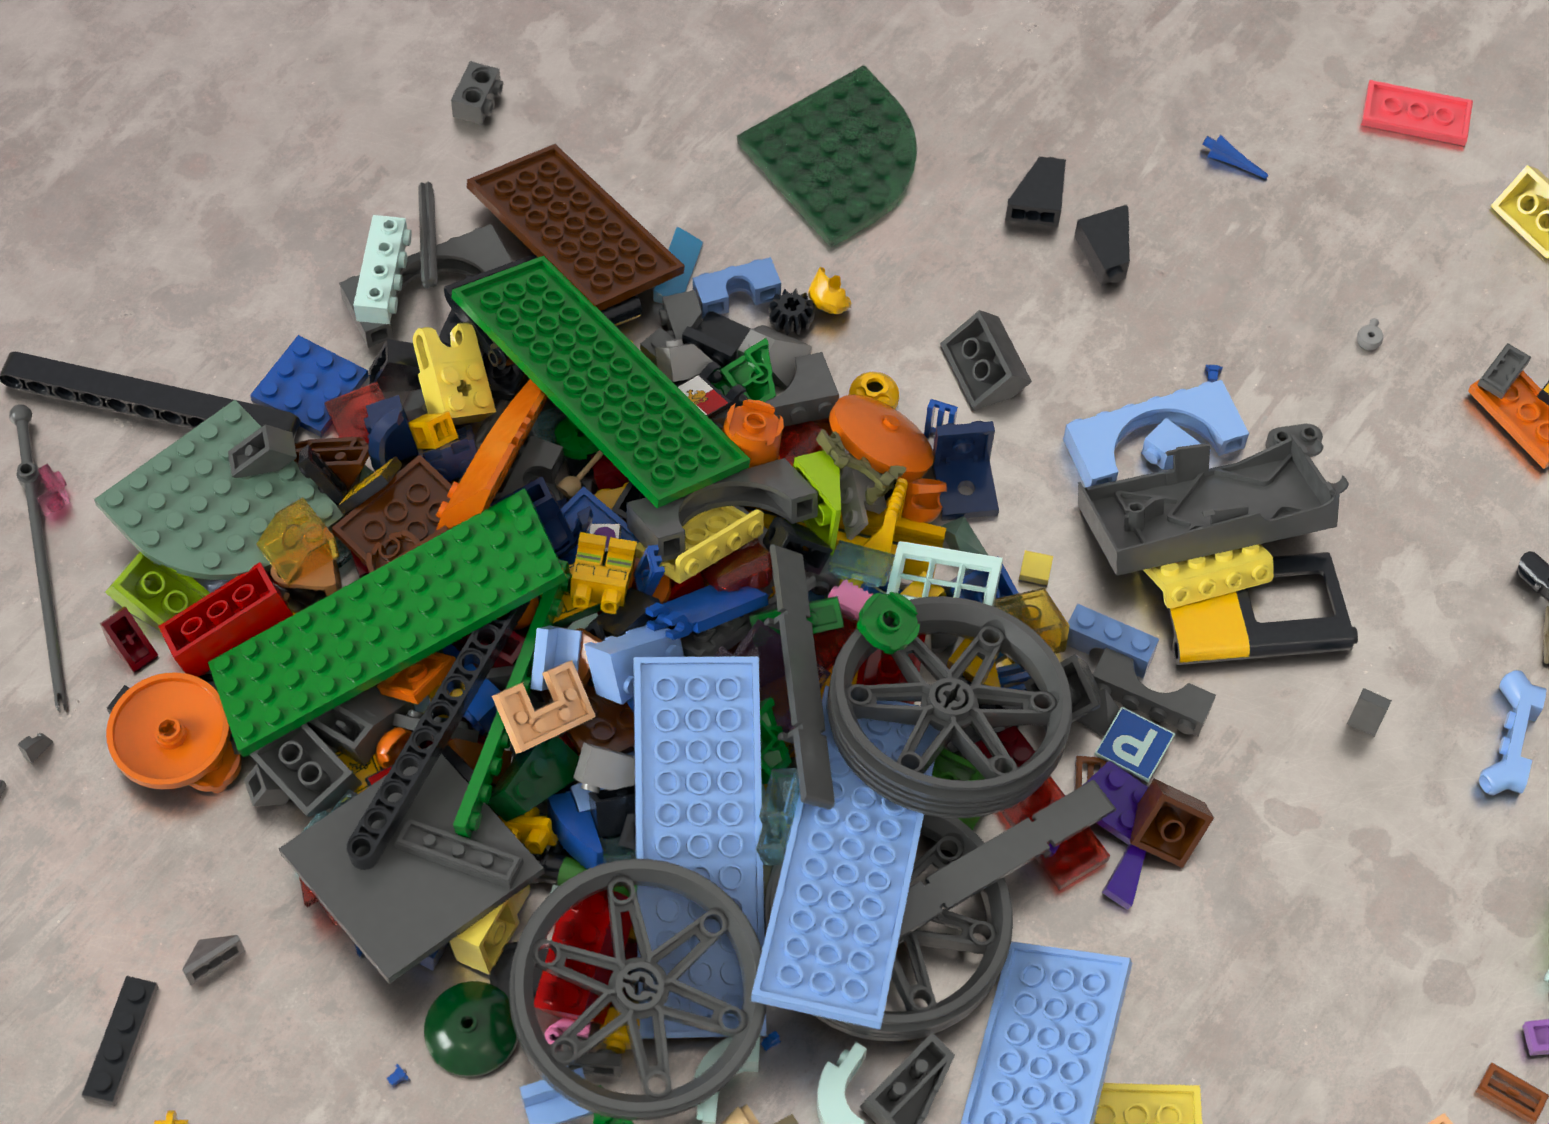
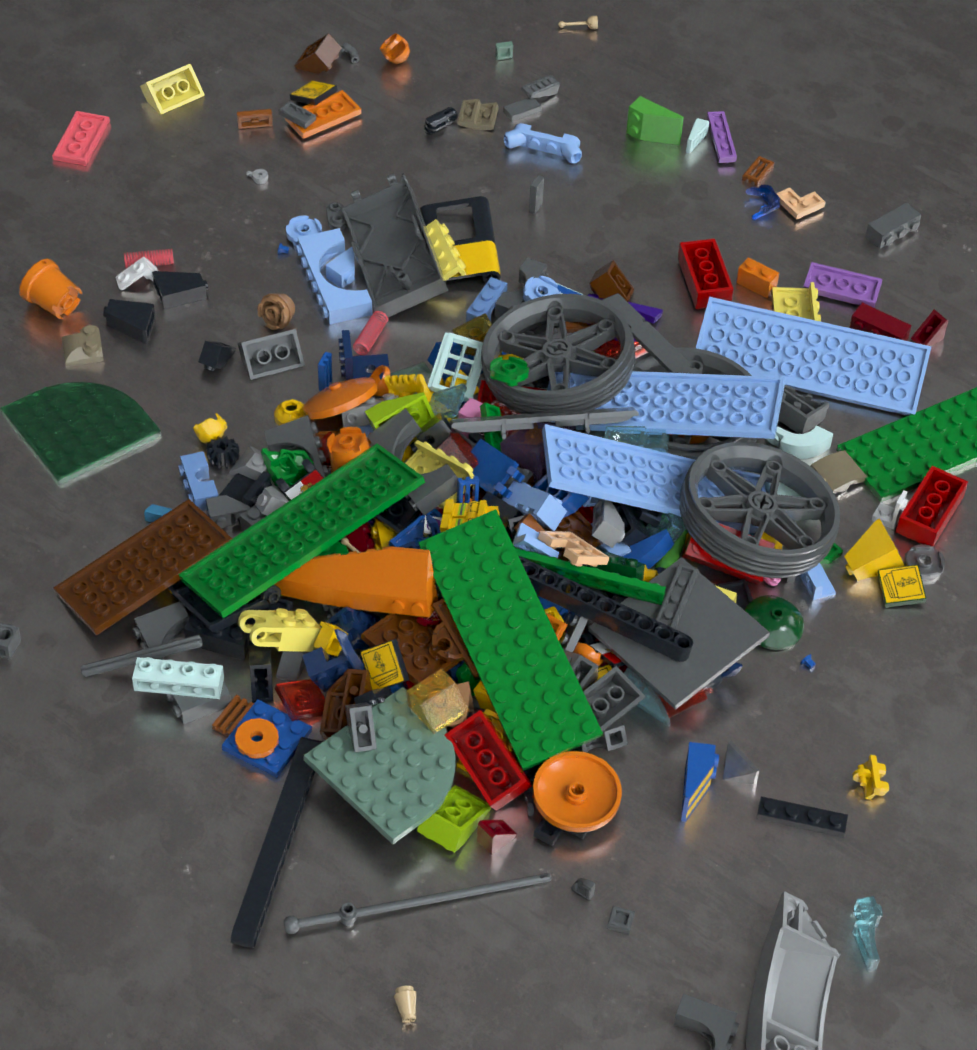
camera: 90 degrees left, 10 degrees down
clear pink bracket [37,463,70,516] -> none
olive piece [816,429,906,505] -> none
light yellow tile [1019,550,1053,585] -> none
blue piece [1202,134,1268,179] -> none
none -> orange piece [19,258,82,319]
none -> dark tan slope [62,325,104,366]
none -> white bracket [115,257,158,291]
none -> coral piece [124,248,174,269]
none -> black slope [198,341,236,371]
none -> dark orange tile [212,694,254,737]
none -> orange tile [235,718,279,759]
none -> dark orange tile [237,109,273,129]
none -> medium nougat cone [257,293,295,330]
none -> light blue plate [286,215,322,246]
none -> coral piece [353,311,388,355]
none -> light blue plate [523,276,561,302]
none -> red brick [678,239,734,309]
none -> blue slope [681,742,719,822]
none -> orange brick [736,257,779,299]
none -> clear blue helmet [746,185,780,221]

